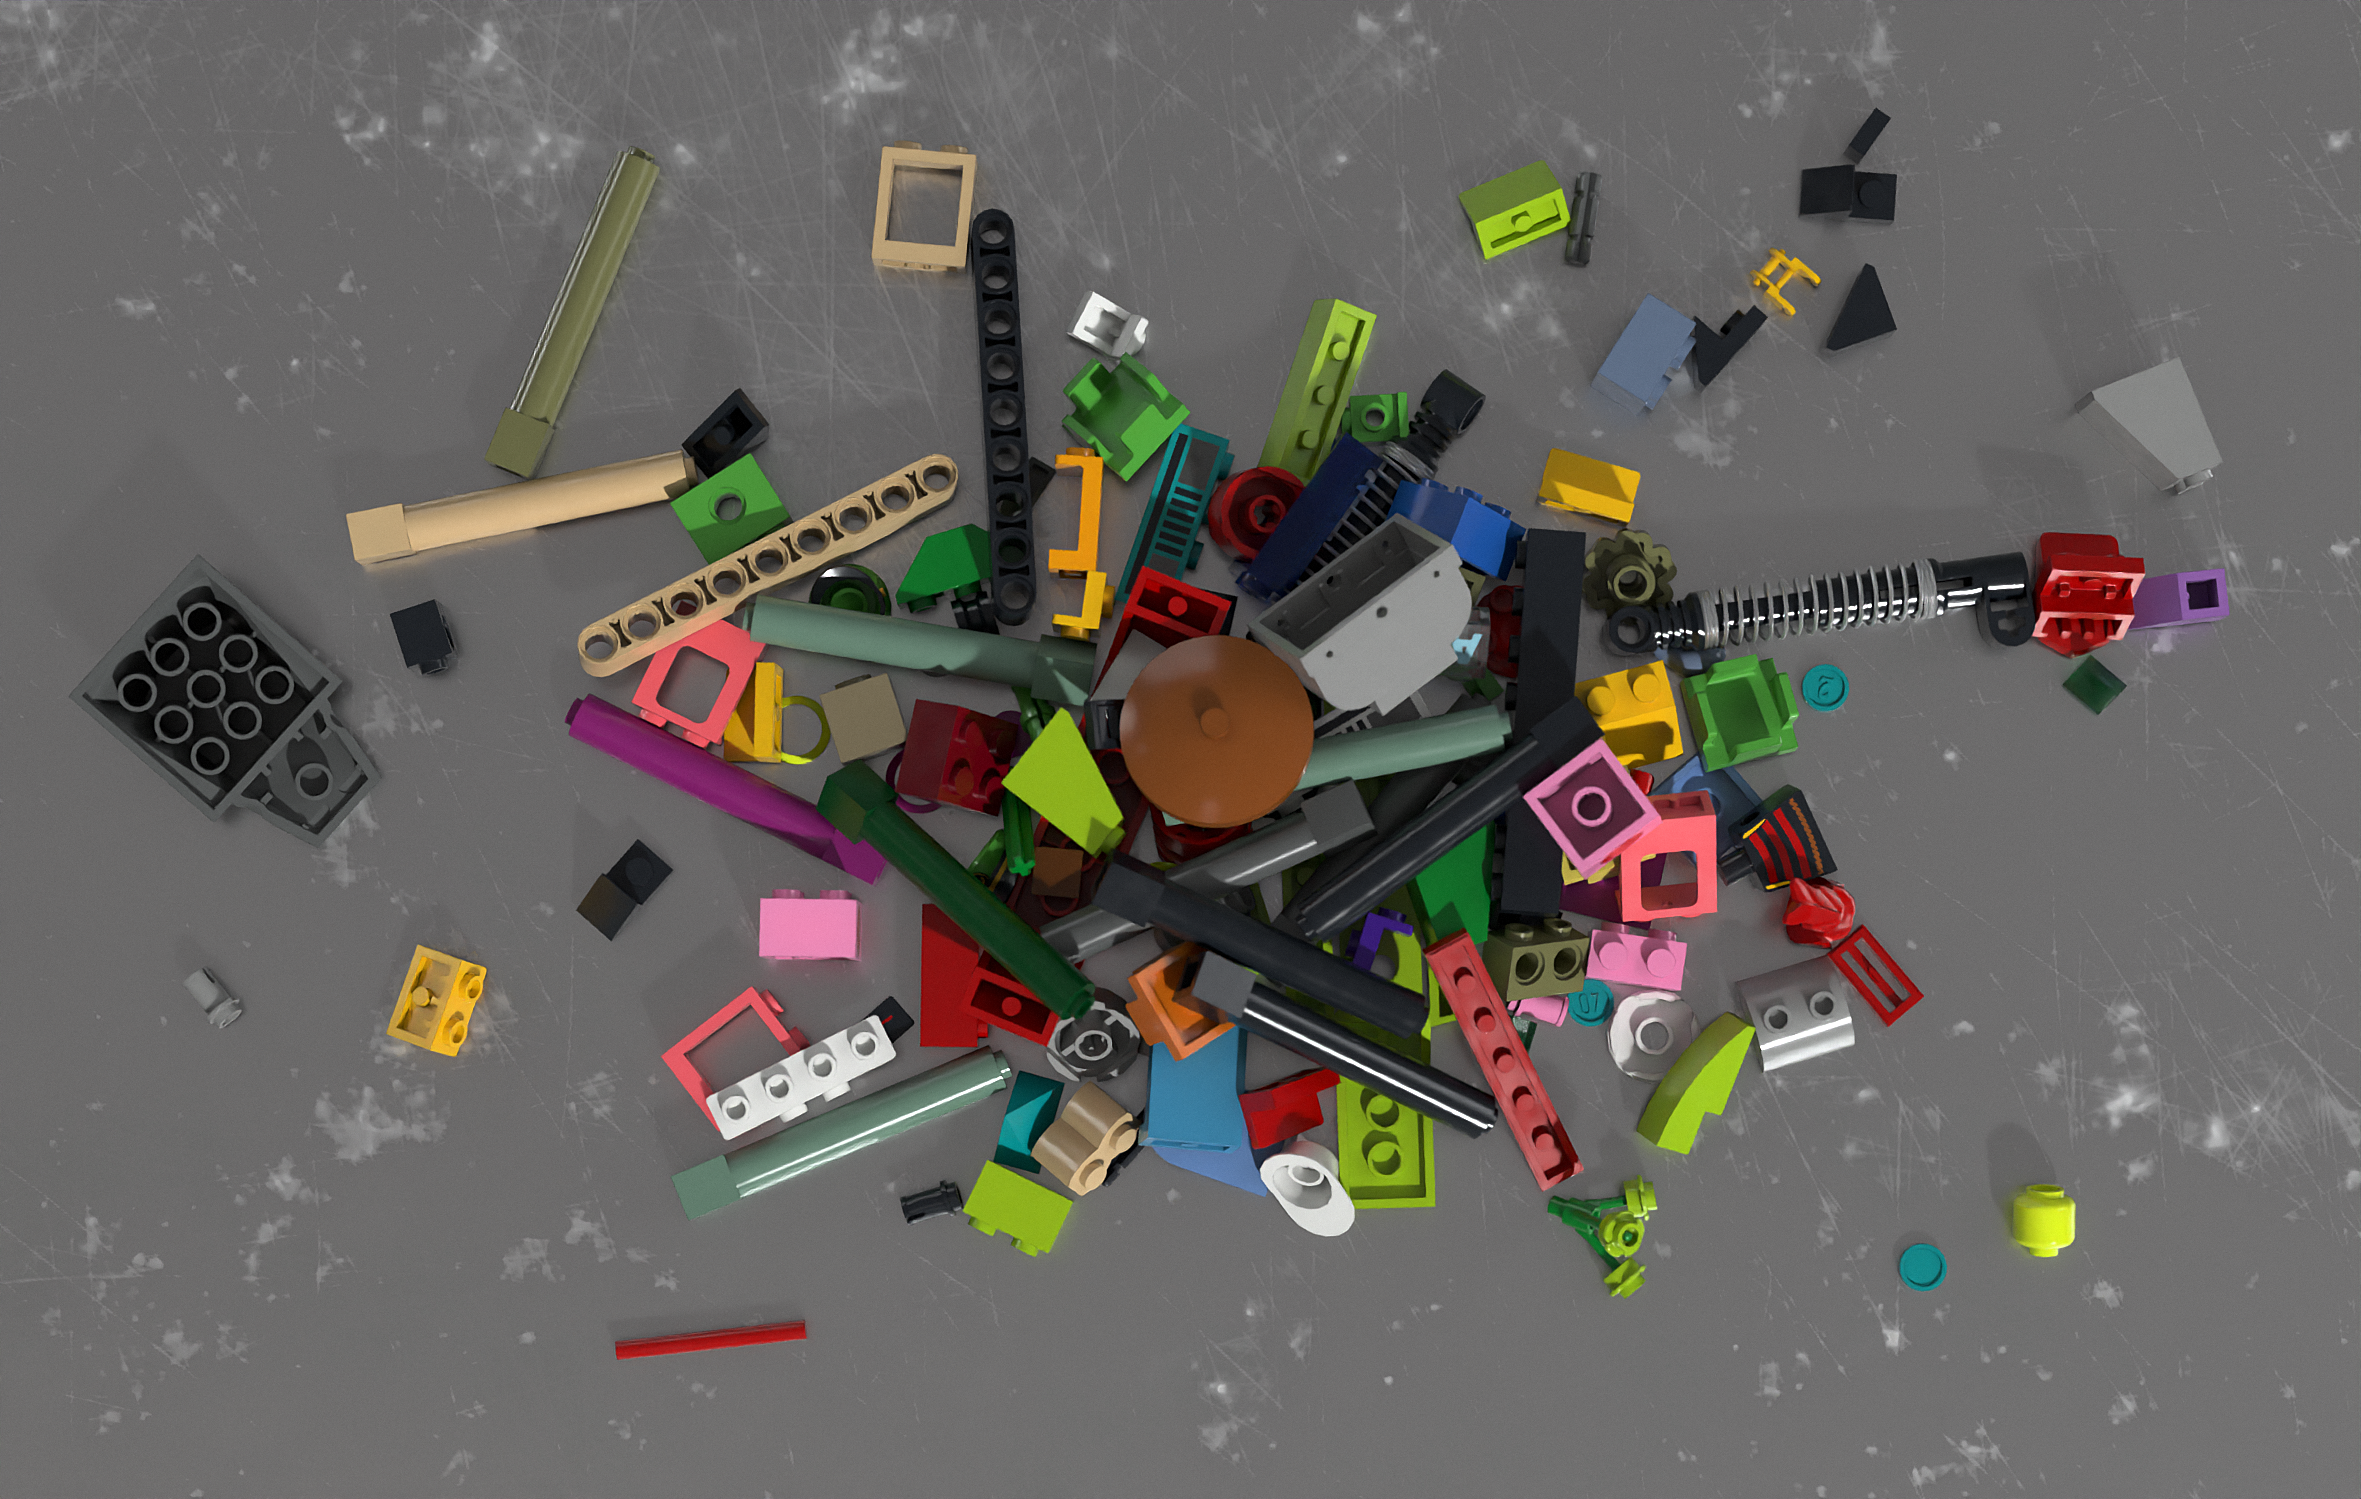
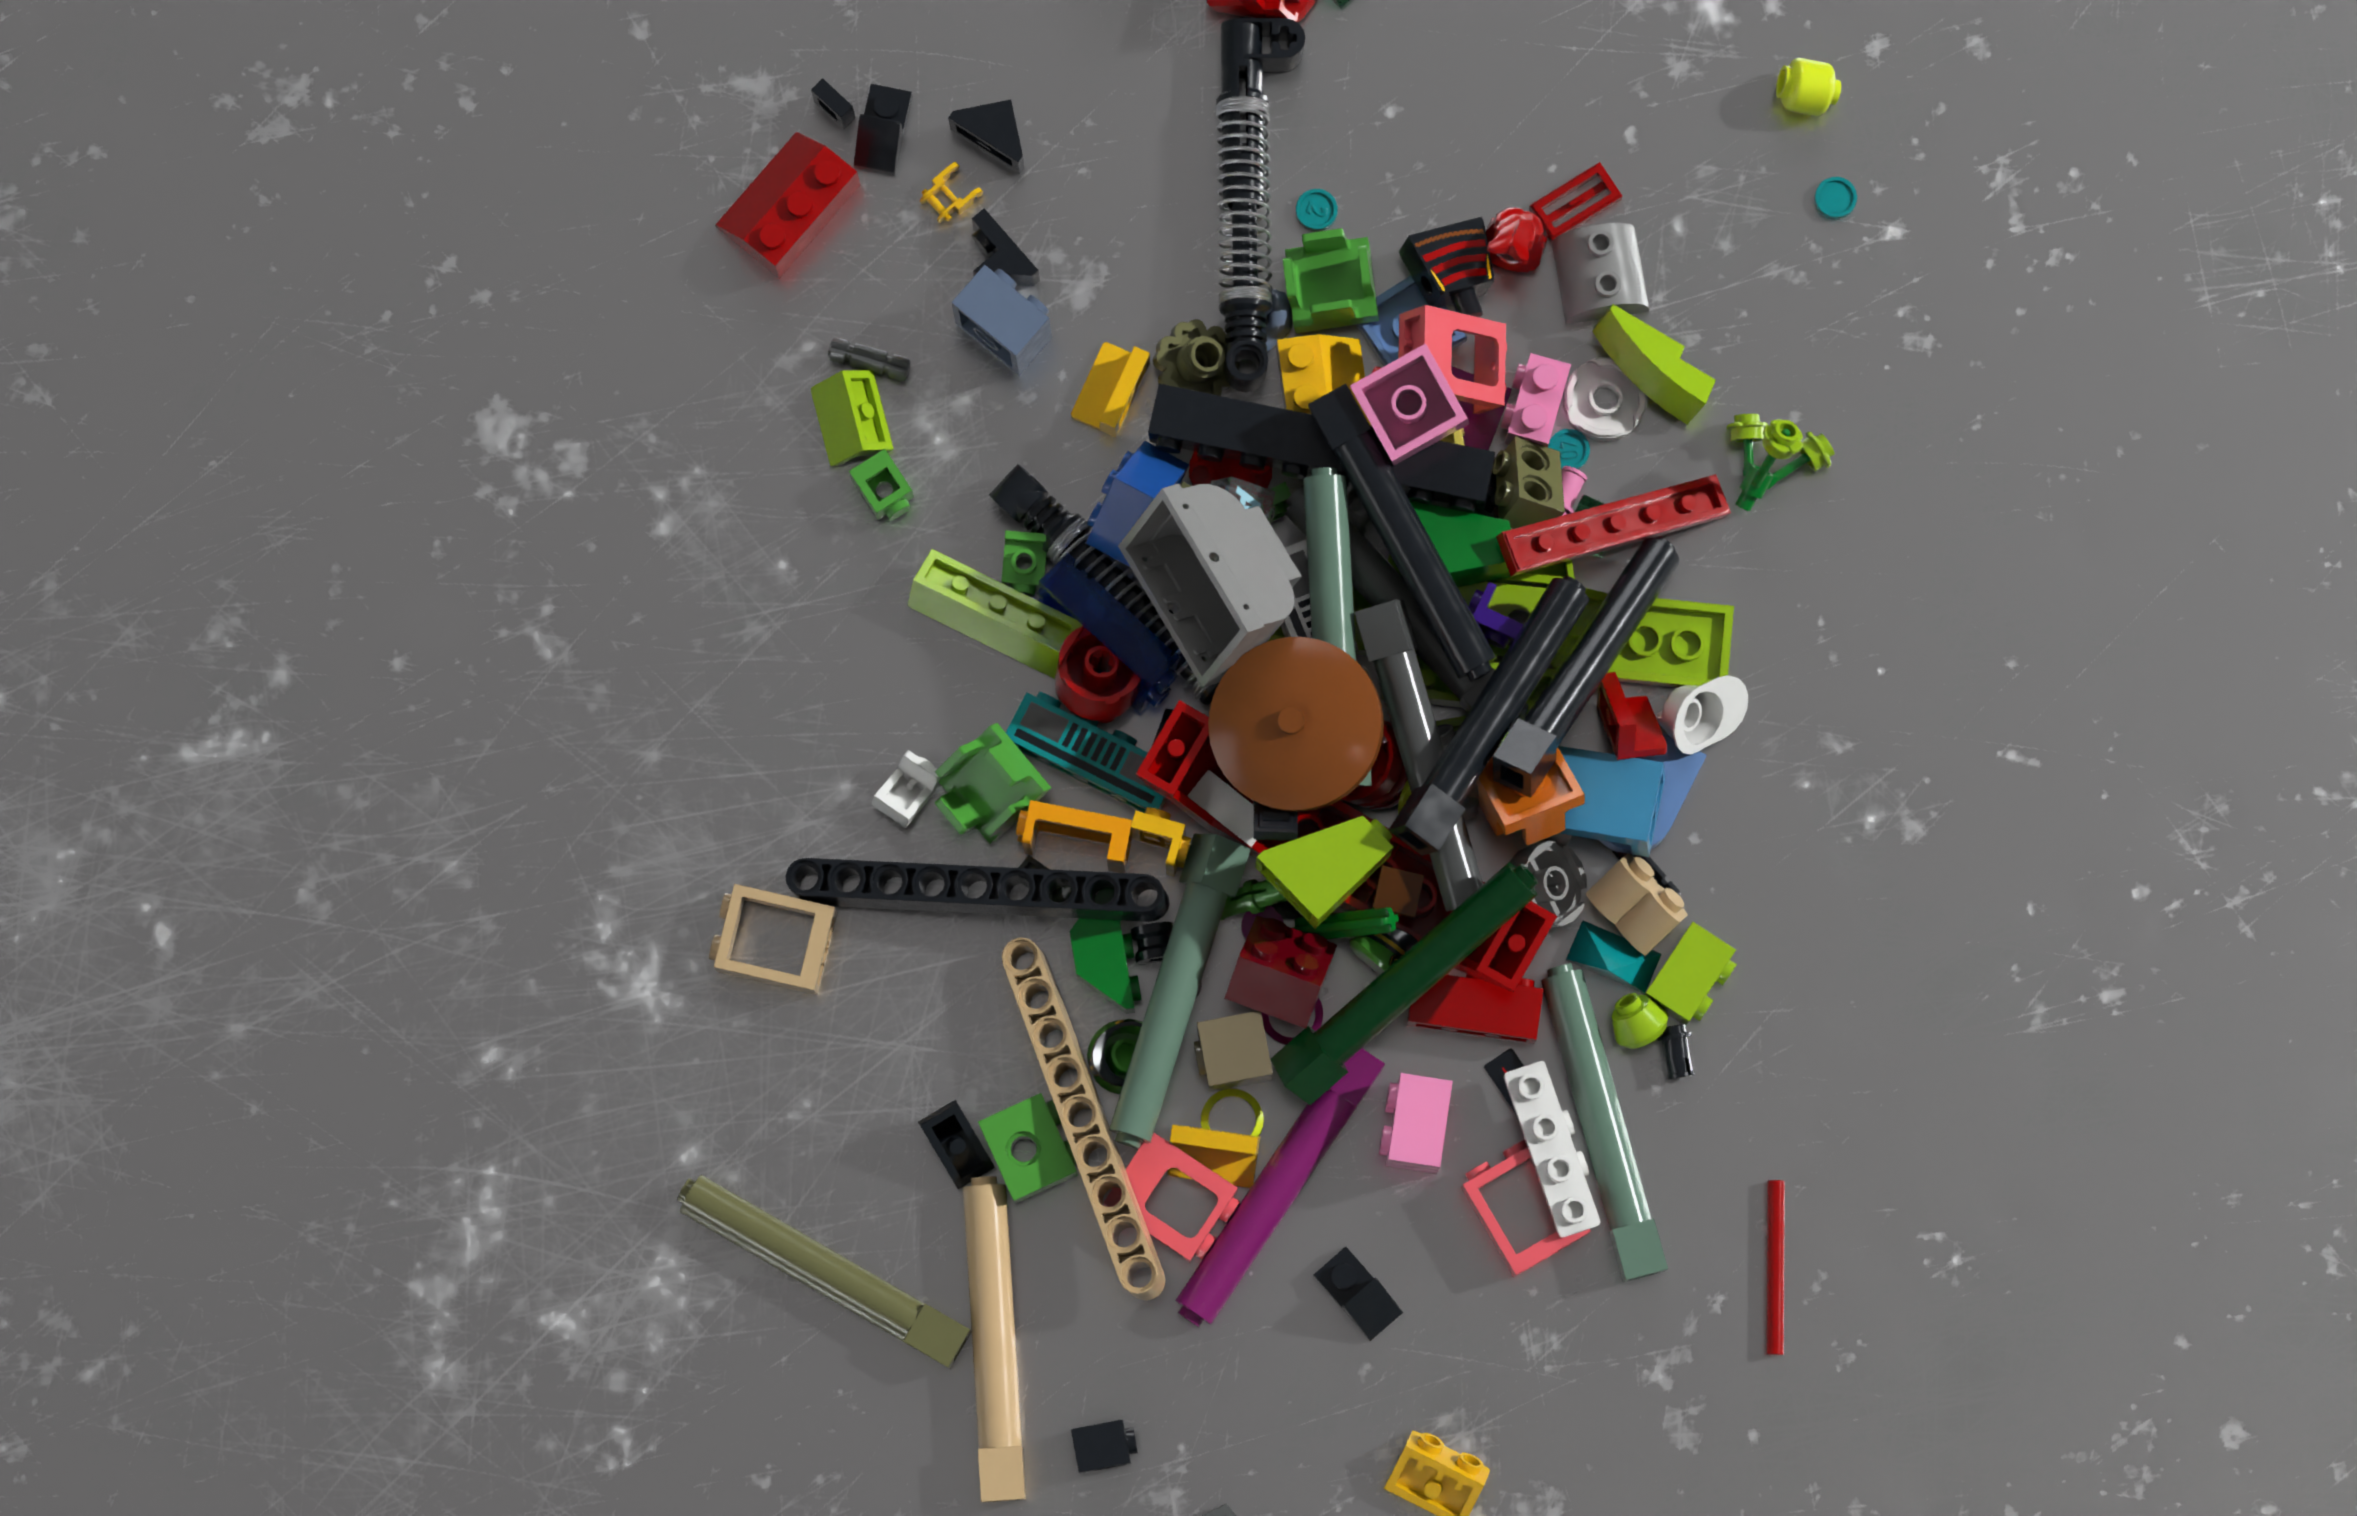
camera: 80 degrees left, 5 degrees down
none -> red slope [715,131,861,279]
none -> bright green brick [849,449,914,520]
none -> lime cone [1611,993,1668,1049]

